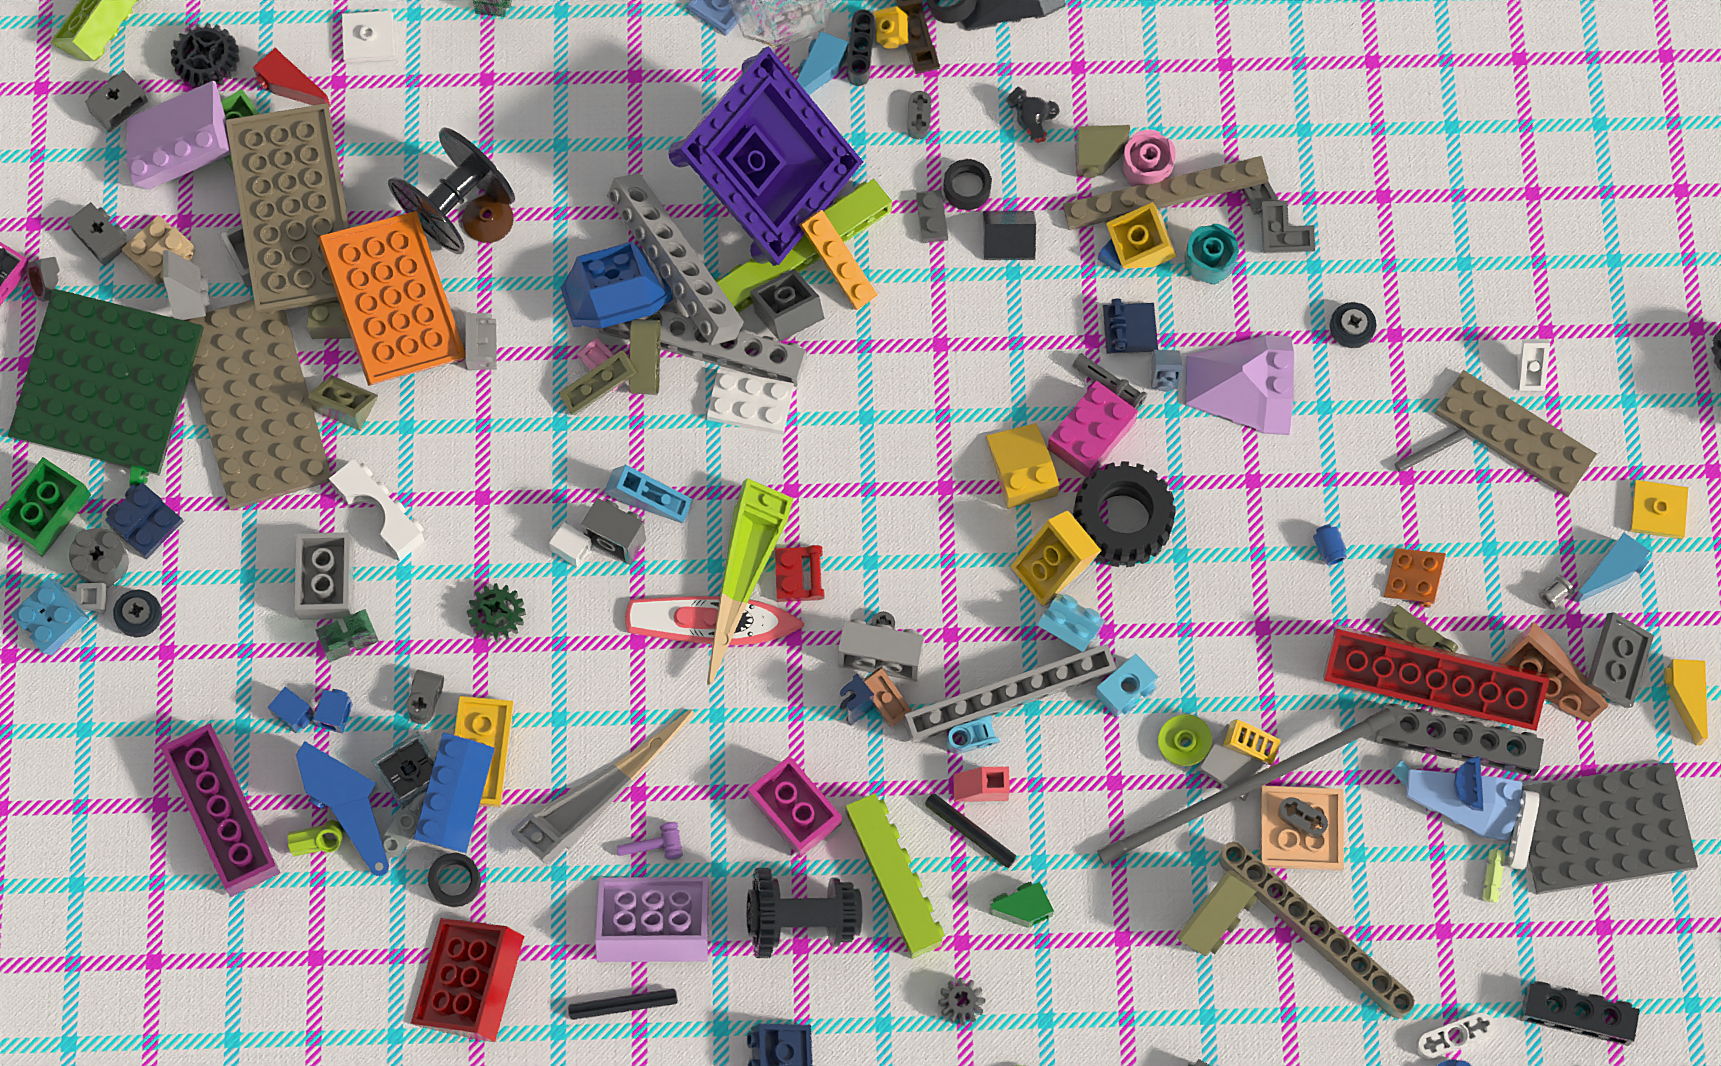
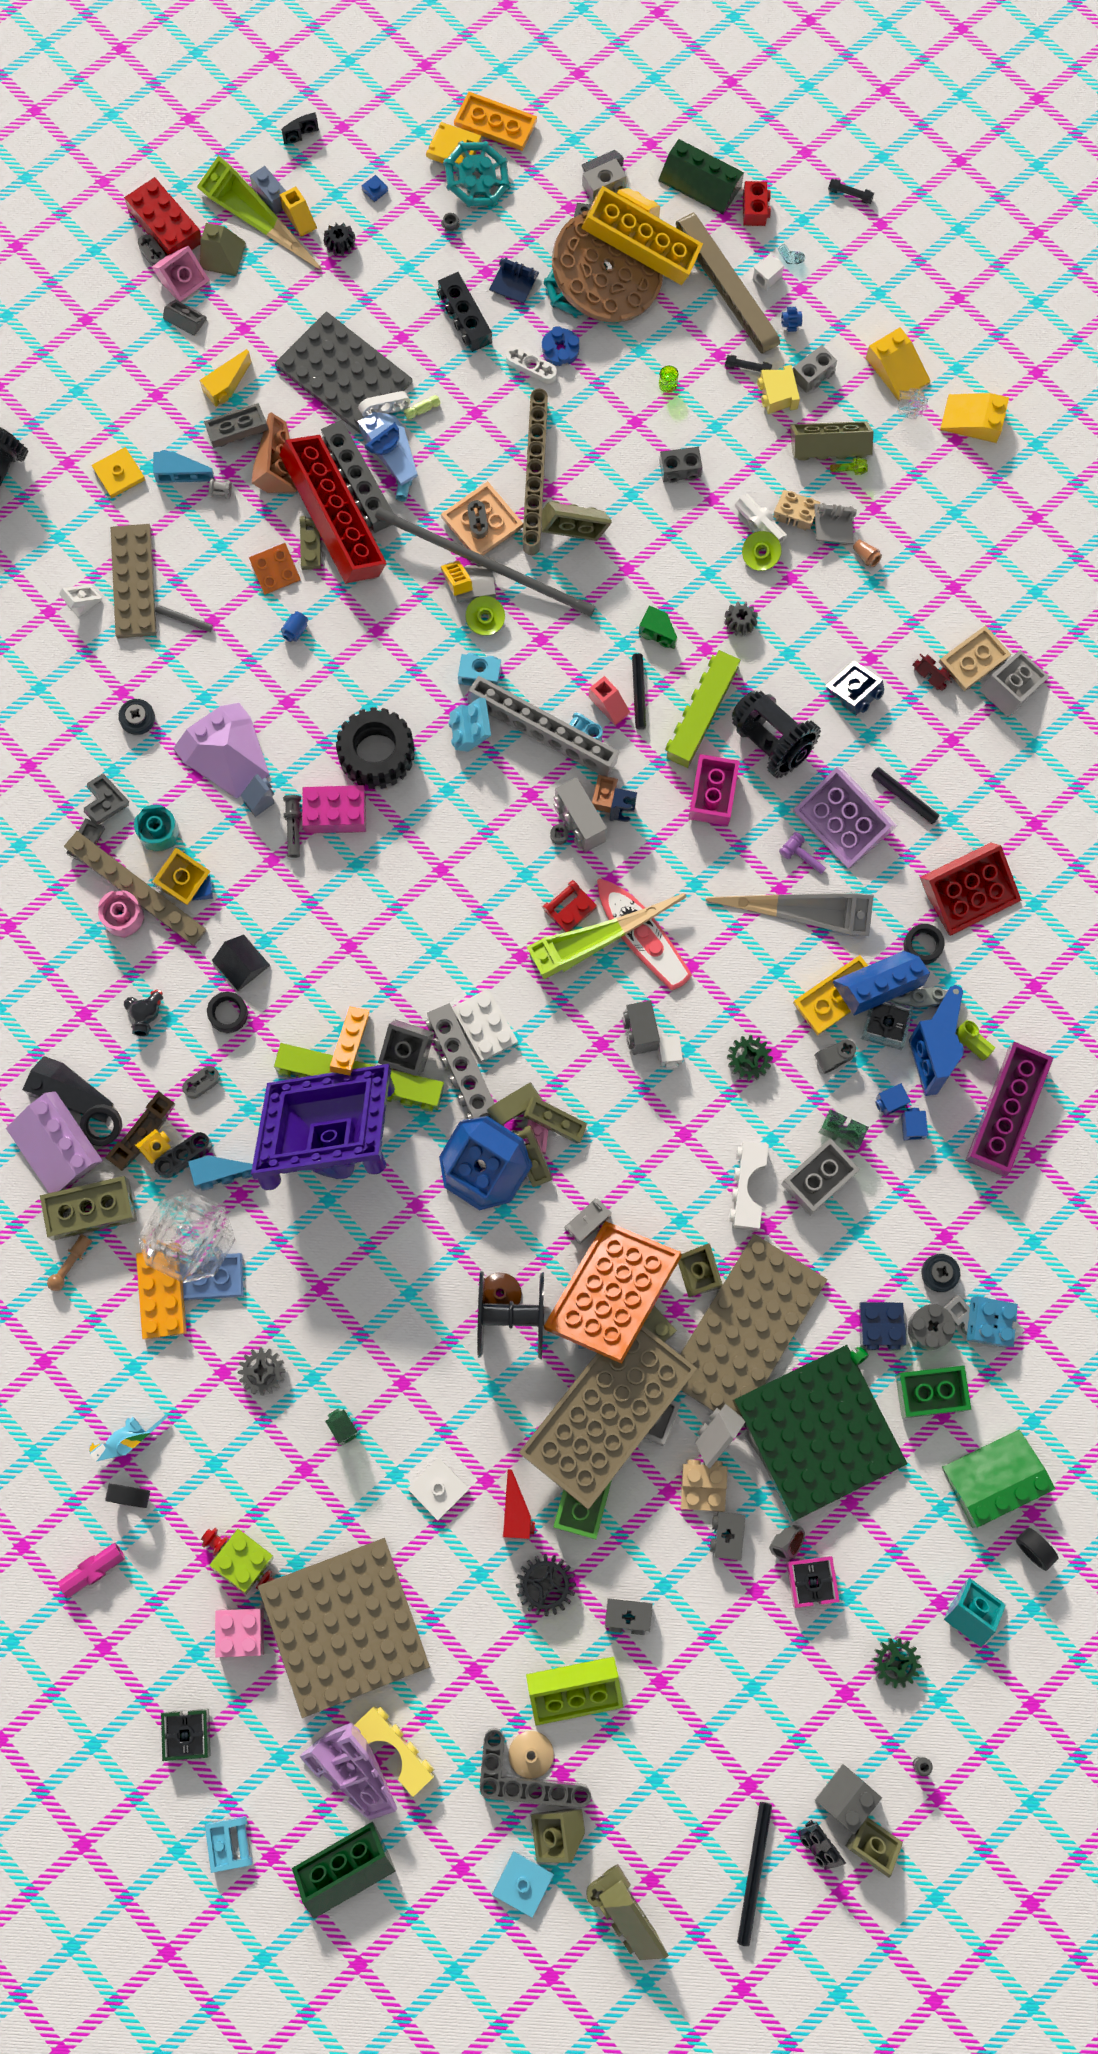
camera: 130 degrees left, 5 degrees up
lavender slope [126,81,231,190] -> none
dark azure slope [604,464,693,523] -> none
light grey brick [607,173,744,345] -> none
dark grey plate [916,190,948,243] -> none
yellow slope [986,423,1060,509] -> none
yellow slope [1010,510,1101,606] -> none
olive slope [1075,125,1130,178] -> none
dark blue hinge [1103,298,1158,354] -> none
none -> olive plate [513,1125,553,1187]

